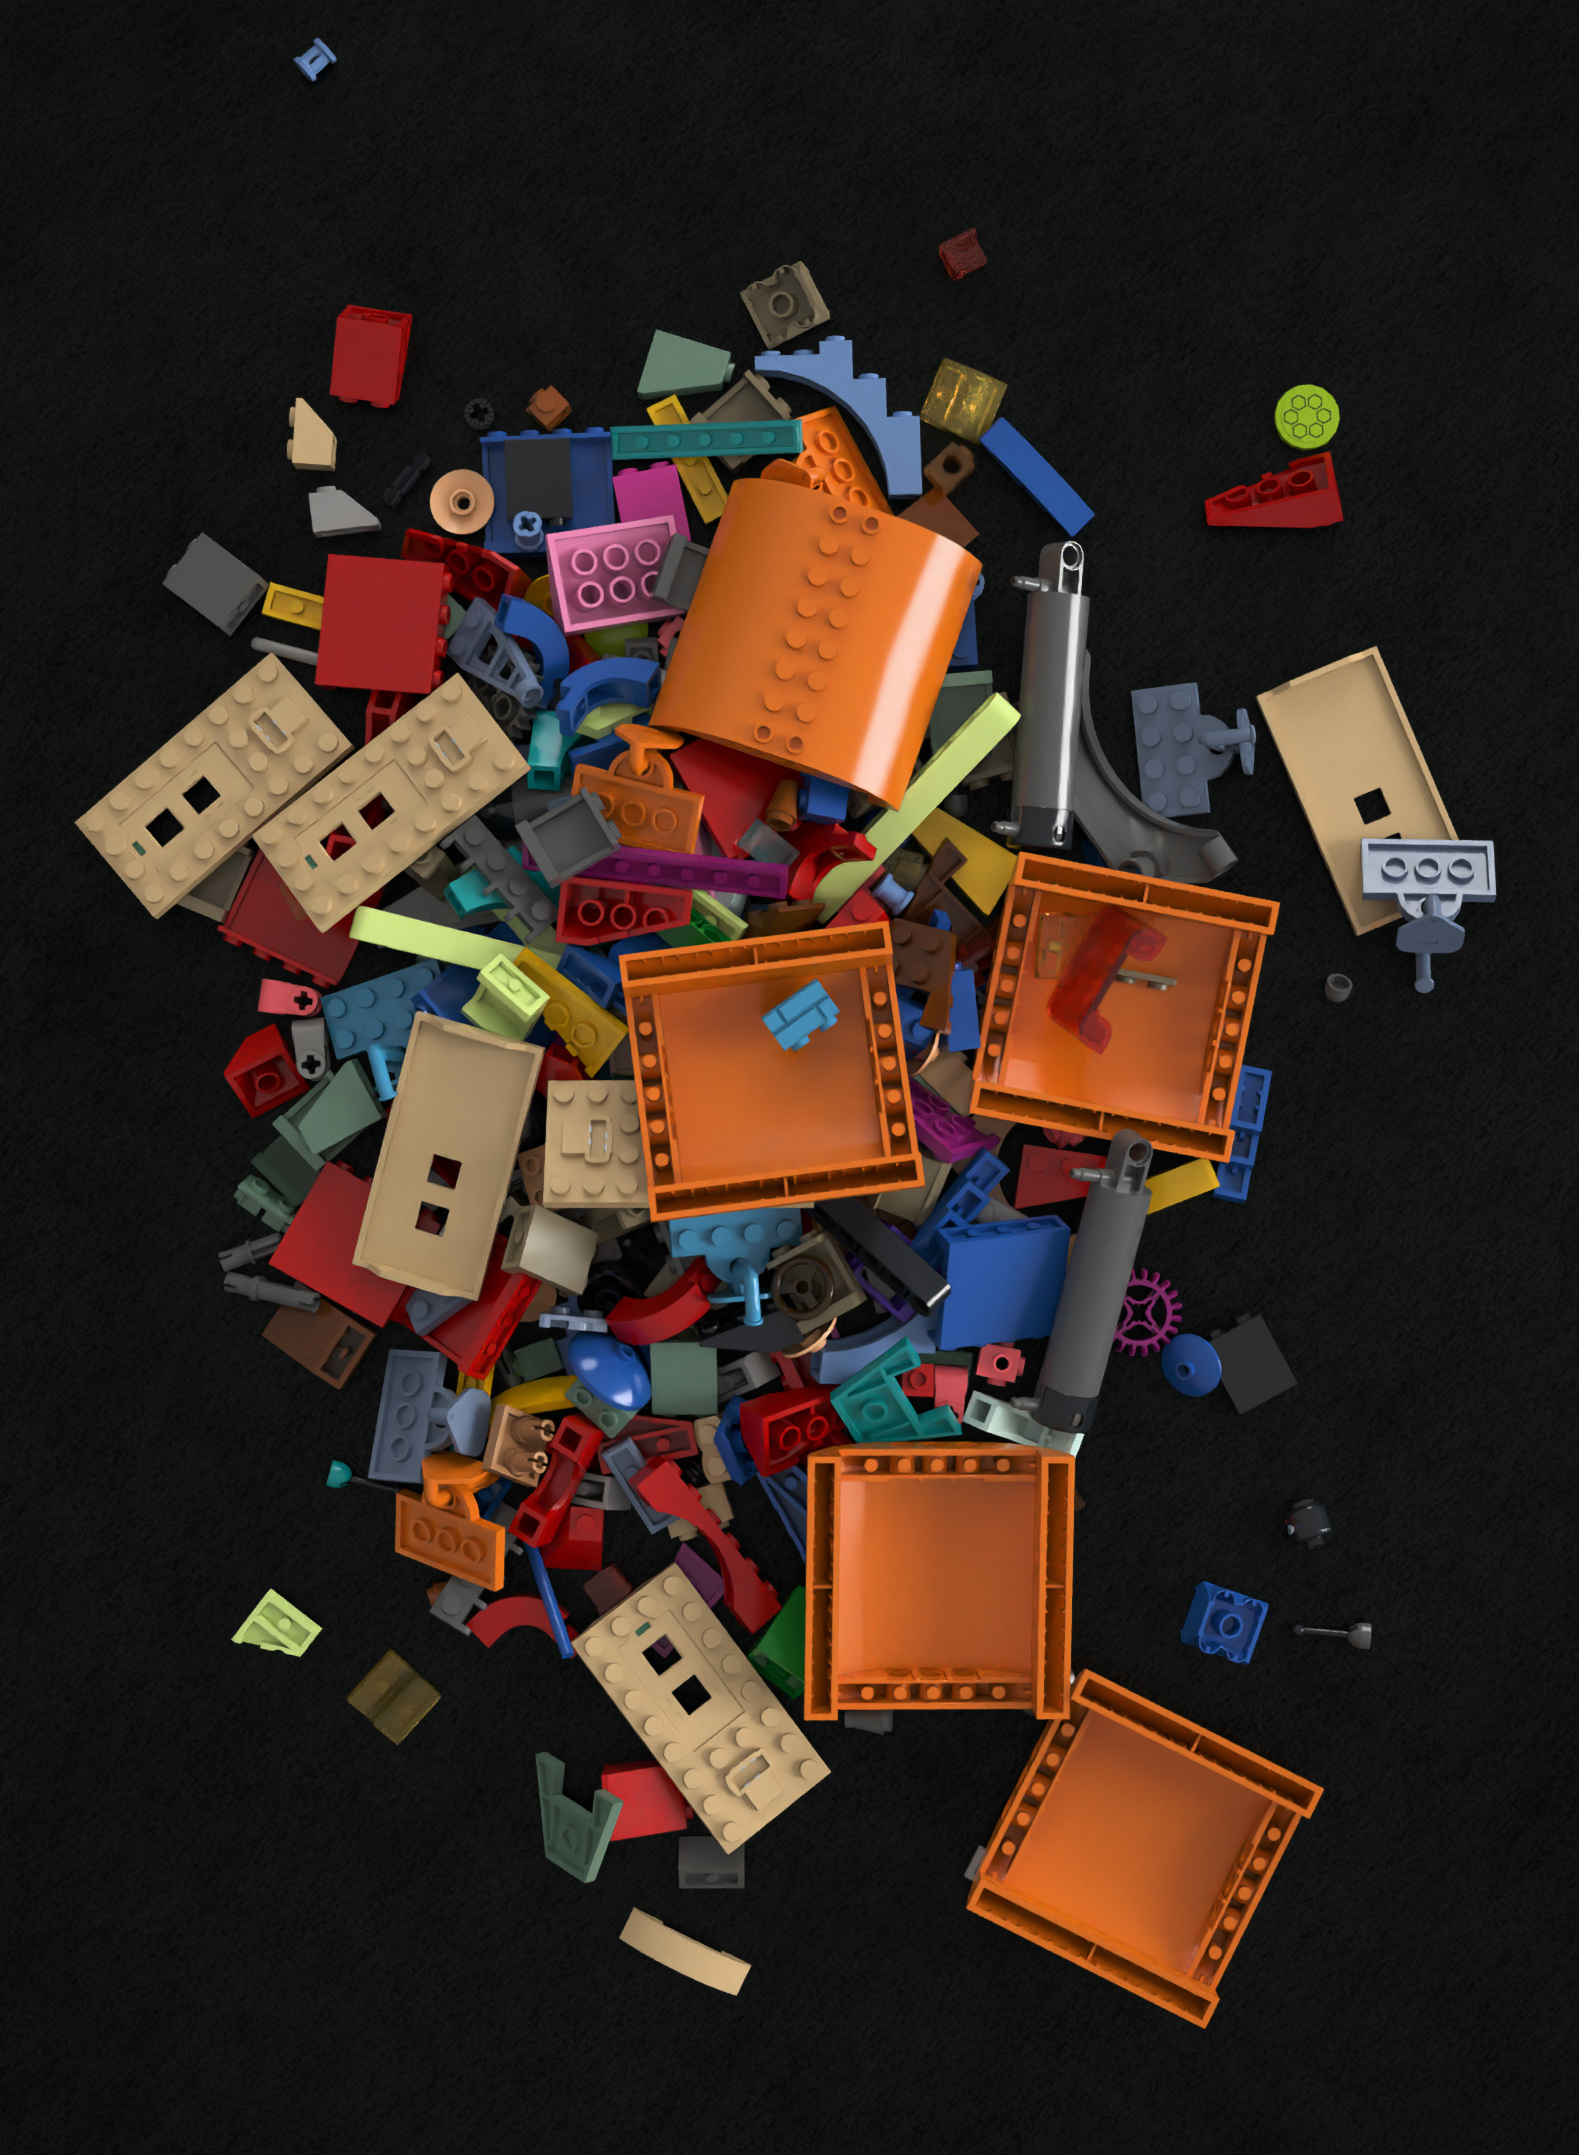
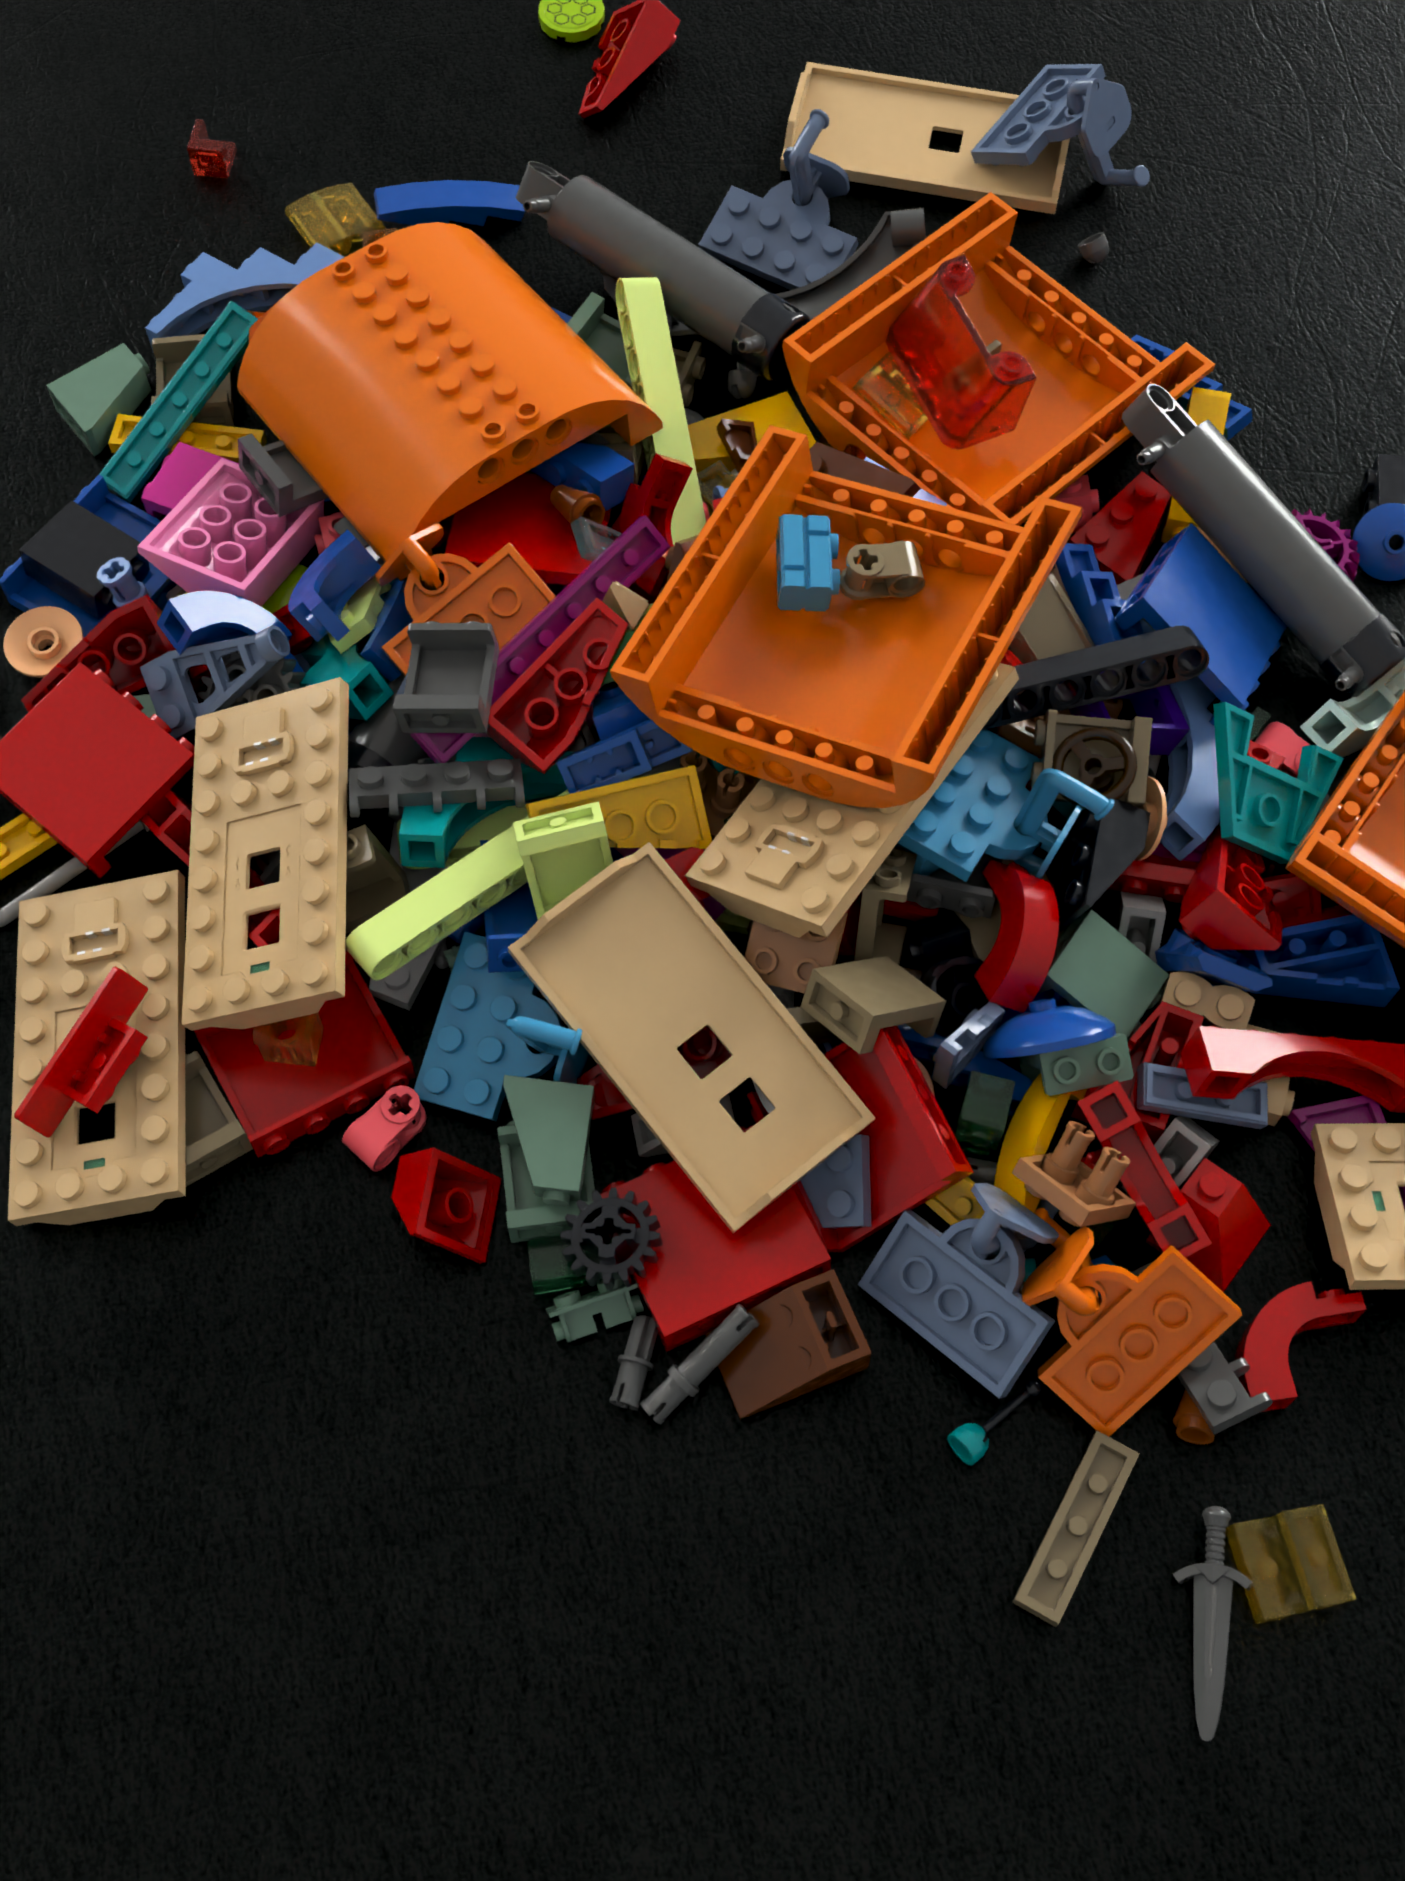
camera: 55 degrees left, 25 degrees down
yellowish green wing [231,1589,322,1657] -> none
light grey piece [292,1017,331,1081] -> none
blue bar [523,1541,574,1659] -> none
dark orange brick [526,385,572,434] -> none
clear red panel [583,1561,633,1615] -> none
dark tan slope [740,261,830,350] -> none
coral brick [975,1342,1025,1387] -> none
none -> red bracket [14,967,148,1137]
none -> black gear [560,1188,663,1290]
none -> tan slope [602,581,649,631]
none -> dark tan piece [840,540,925,600]
none -> dark tan plate [1012,1431,1140,1627]
none -> dark grey sword [1173,1506,1255,1742]

